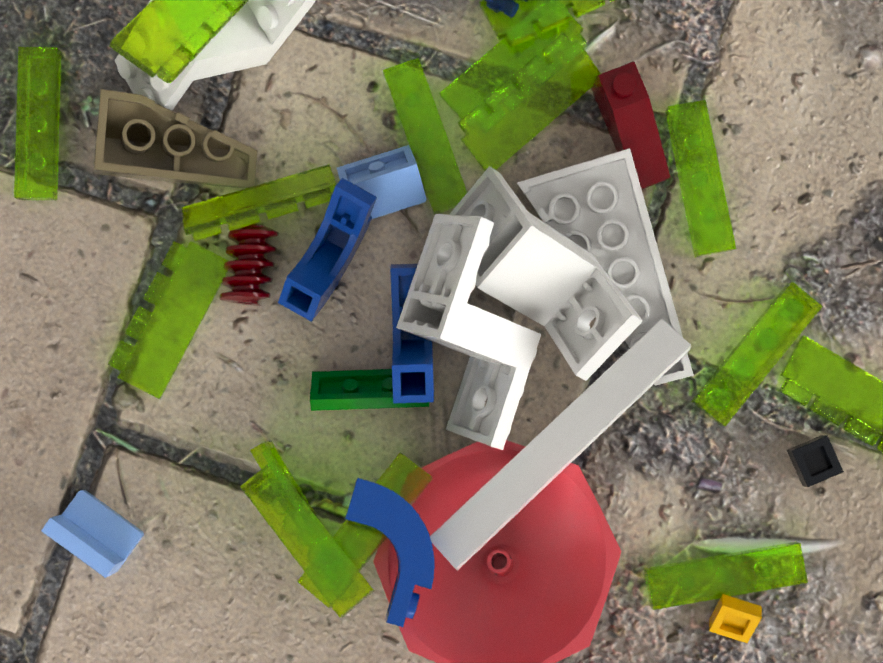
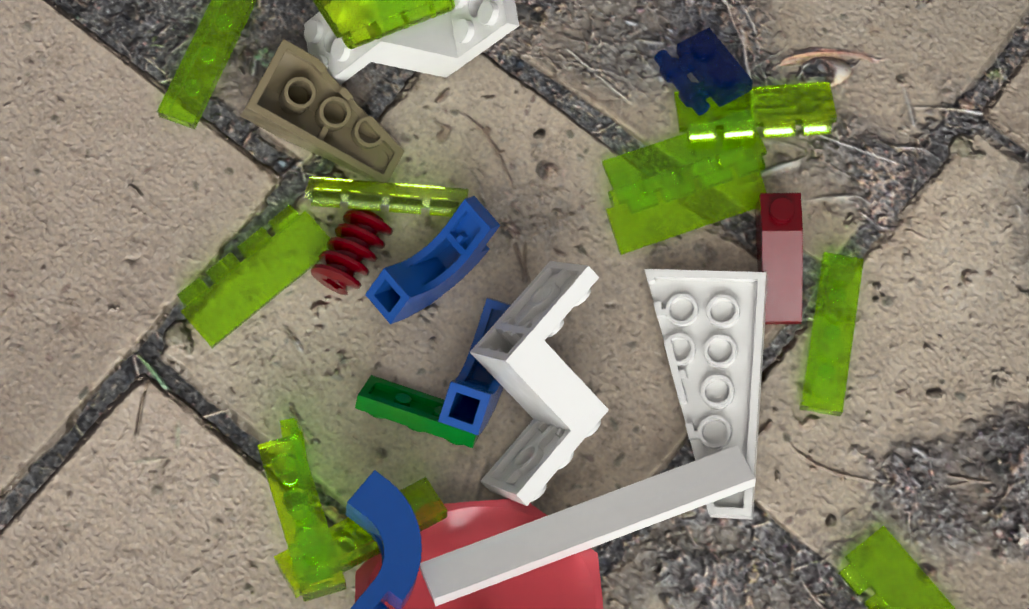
camera: 25 degrees right, 15 degrees down
light blue panel [41,490,144,578] -> none
light blue panel [337,145,427,219] -> none
clear neon green plate [383,57,467,215] -> none
white bracket [449,166,642,381] -> none
clear neon green plate [691,282,823,427] -> none

